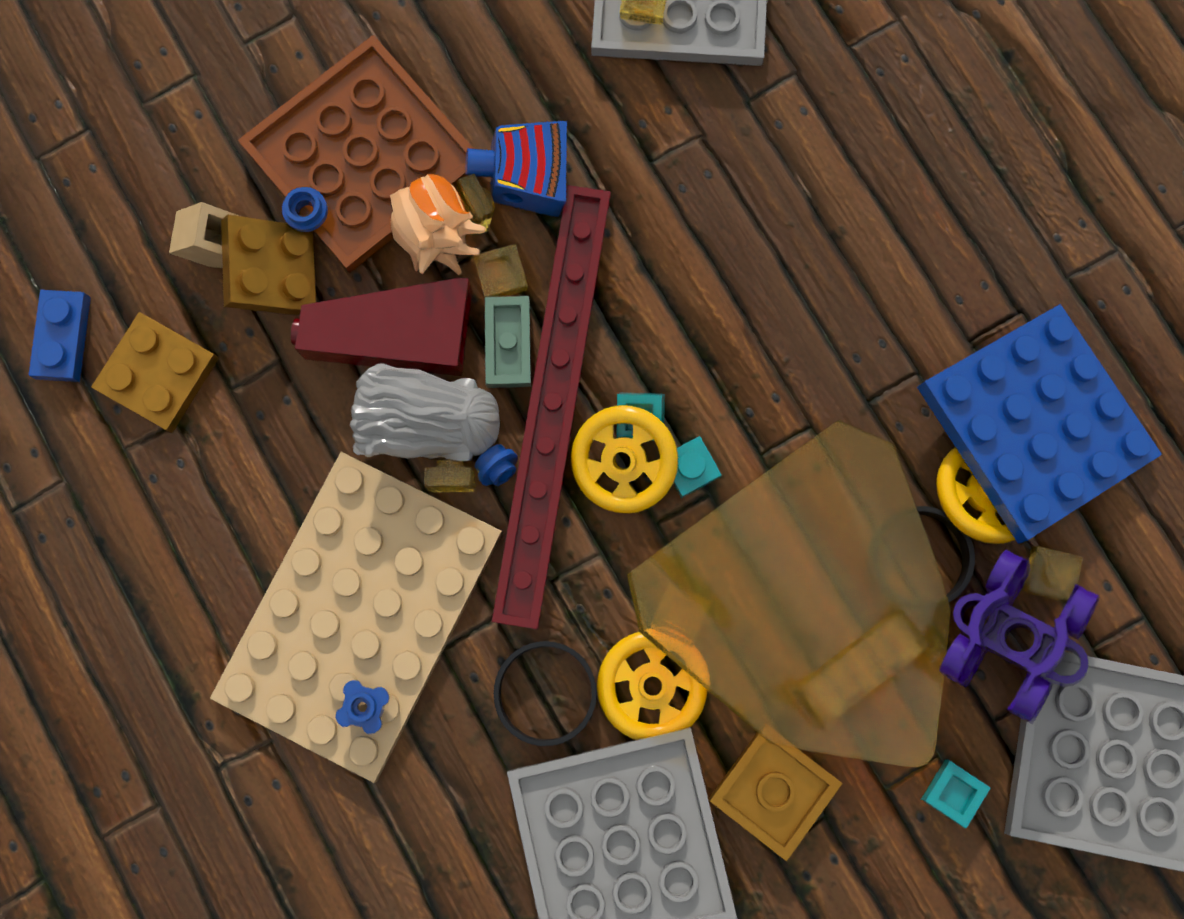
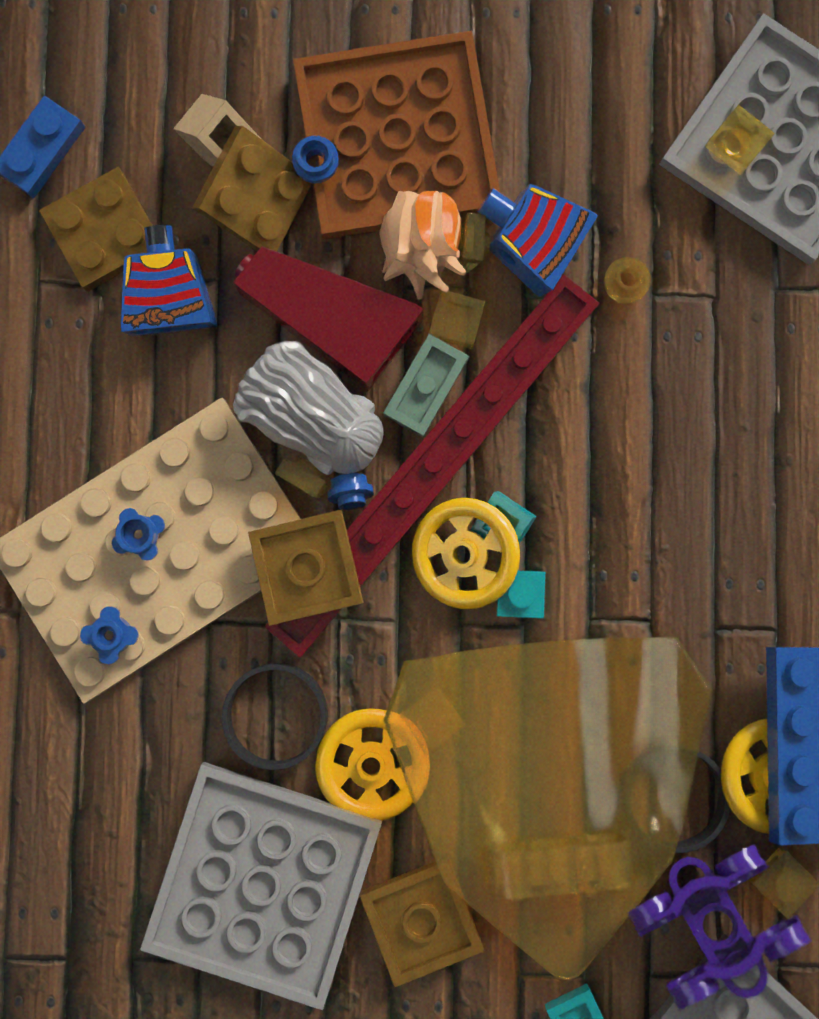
camera: 30 degrees right, 5 degrees up
none -> blue plate [112,508,165,561]
none -> torso [121,225,217,337]
none -> pearl gold plate [248,510,364,626]
none -> clear yellow plate [604,257,651,304]

